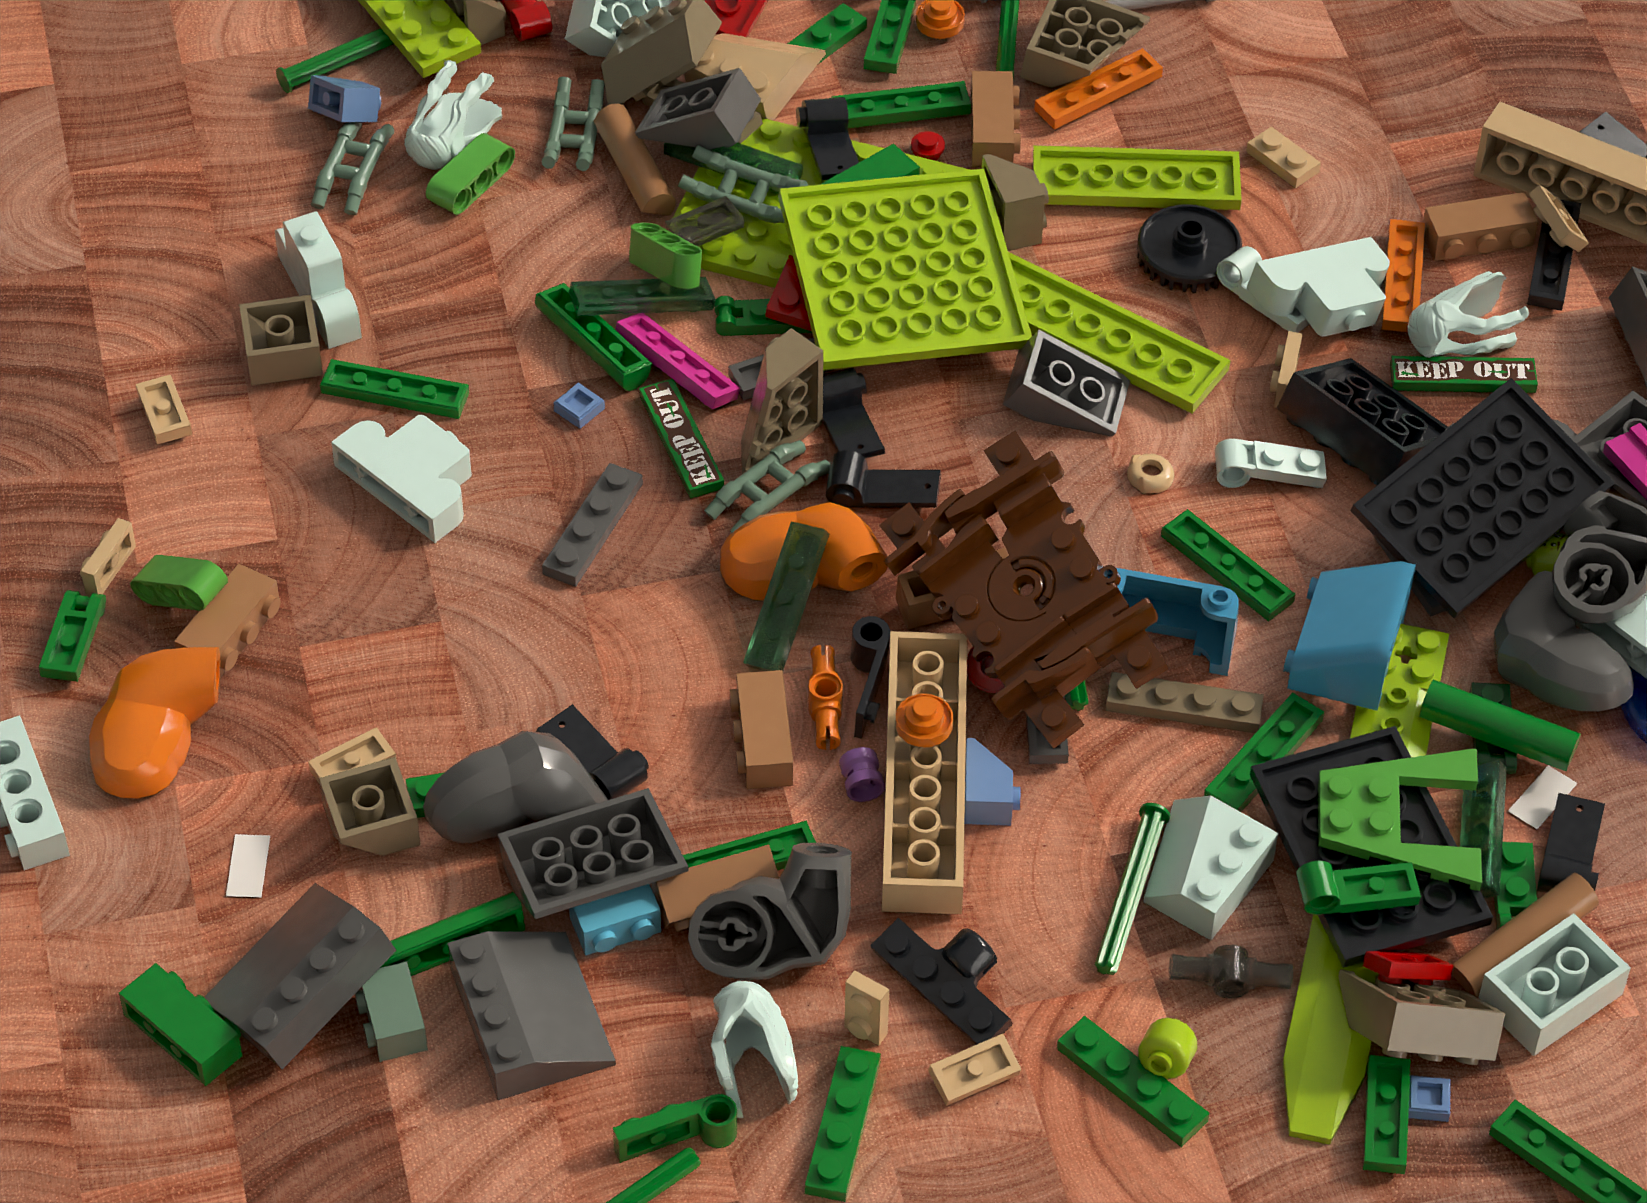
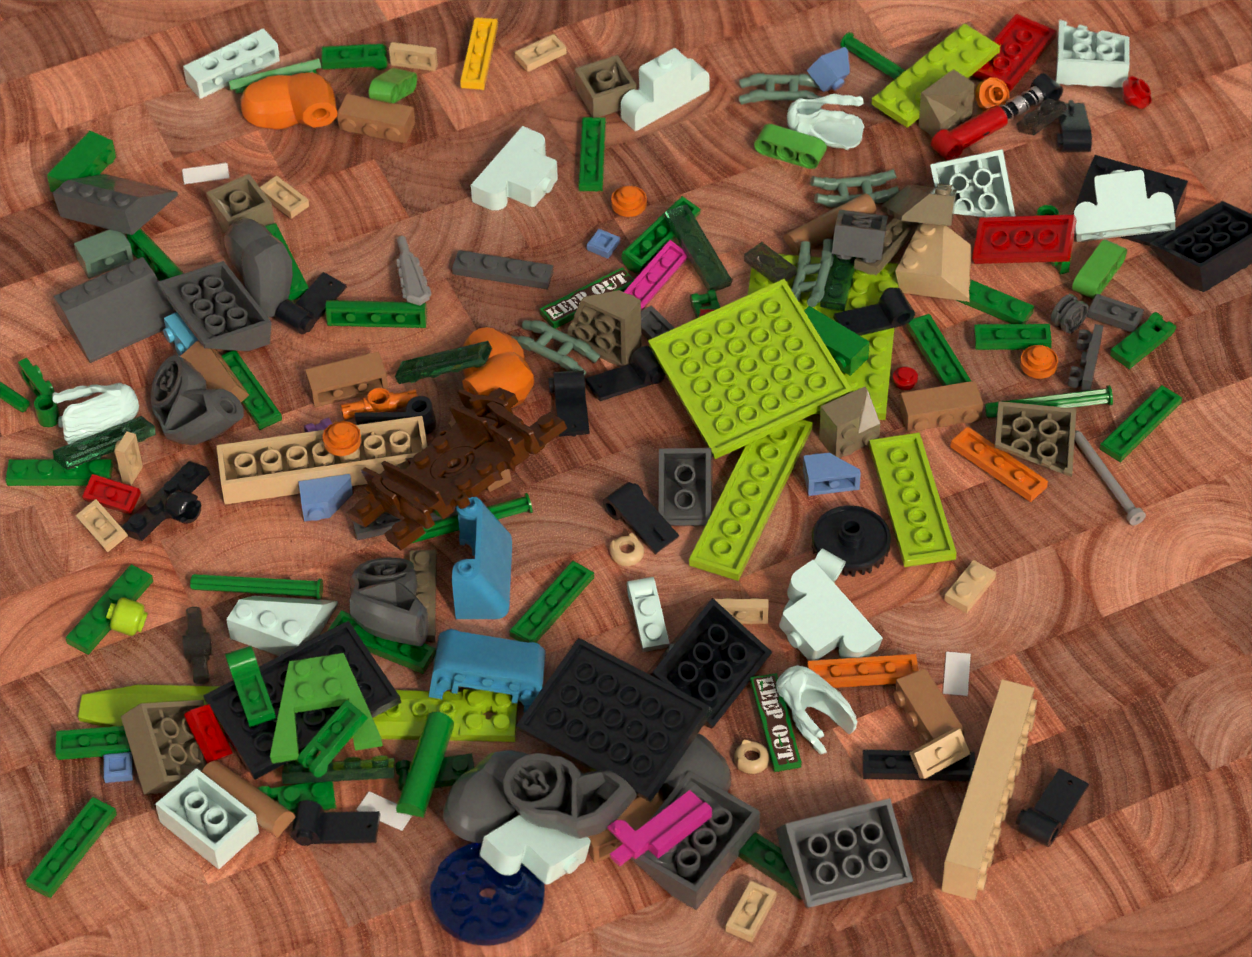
camera: 80 degrees right, 0 degrees up
bright green beam [629,222,702,289] -> none
none -> clear green plate [53,416,156,470]
none -> red plate [82,474,141,515]
none -> plate [227,59,322,94]
none -> green plate [298,700,368,778]
none -> green brick [325,300,427,328]
none -> dark grey piece [349,558,429,646]
none -> light grey sword [396,236,431,306]
none -> yellow plate [461,17,498,90]
none -> black door [602,482,679,555]
none -> orange plate [611,186,647,217]
none -> medium blue slope [803,453,861,496]
none -> white sticker [943,652,971,696]

